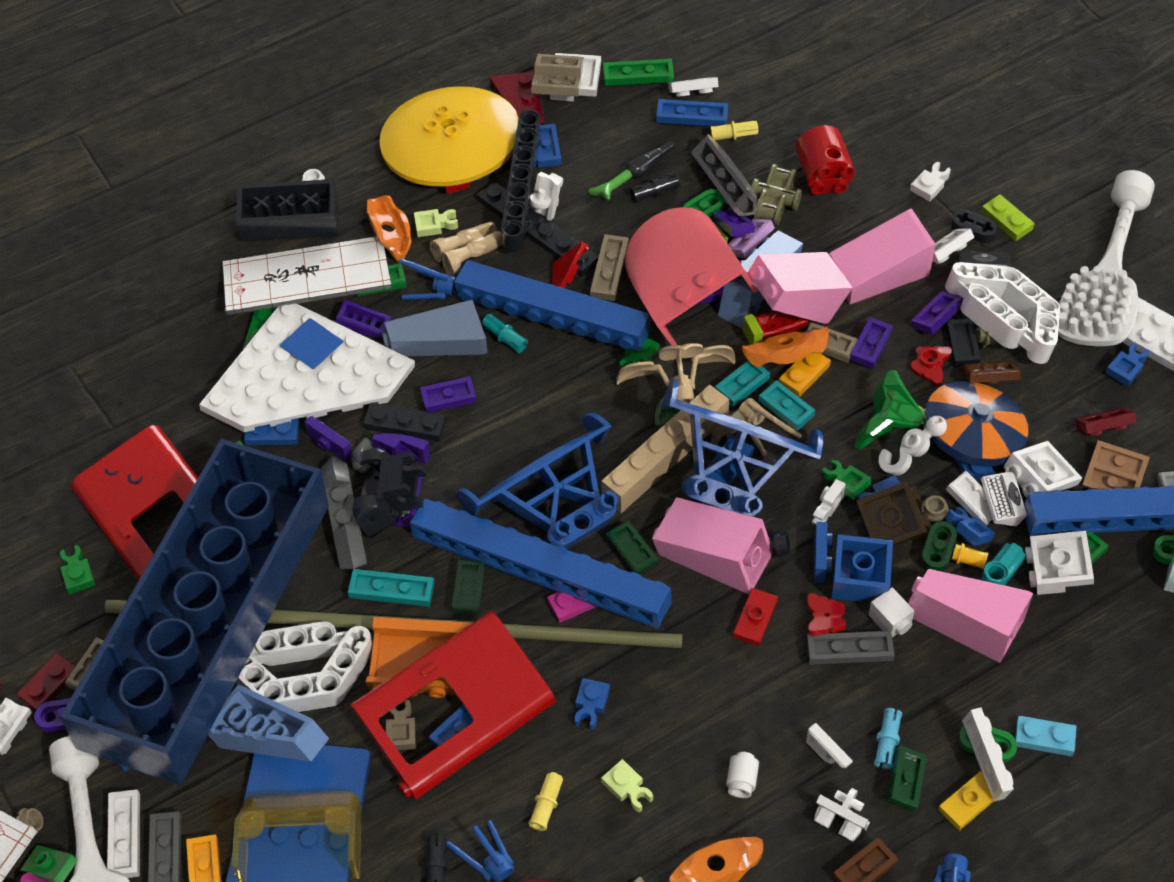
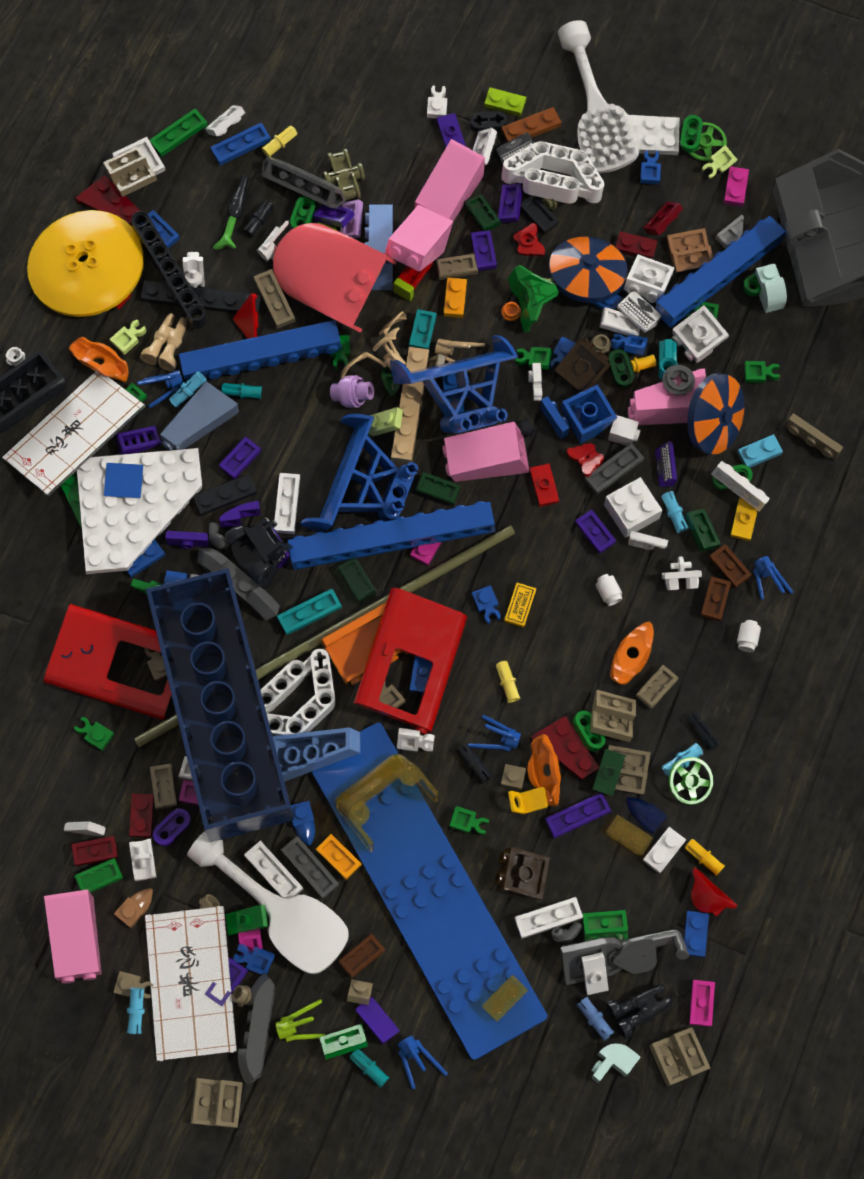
camera: 40 degrees left, 15 degrees up
yellowish green plate [601,759,653,812] -> none
orange piece [742,326,829,367] -> none
teal plate [759,380,815,431] -> none
red cylinder [795,125,855,195] -> none
white piece [879,416,947,476] -> none
reddish brown plate [962,361,1021,384] -> none
none -> medium azure pin [169,371,206,408]
none -> white plant [257,221,289,261]
none -> white plate [274,473,300,534]
none -> blue plate [290,801,315,846]
none -> lavender piece [330,375,374,408]
none -> yellowish green plate [368,407,403,436]
none -> white plate [397,728,434,752]
none -> dark purple plate [436,113,466,149]
none -> dark green plate [464,193,501,231]
none -> dark orange plate [501,107,562,142]
none -> orange plate [501,302,521,321]
none -> yellow tile [504,583,536,628]
none -> dark purple plate [575,510,616,554]
none -> white brick [604,477,662,538]
none -> dark red plate [616,231,658,260]
none -> slope [655,441,677,487]
none -> dark grey gear [662,365,695,396]
none -> dark blue dish [687,373,745,455]
none -> reddish brown plate [709,544,752,589]
none -> green plate [744,361,780,383]
none -> dark tan plate [785,413,843,460]

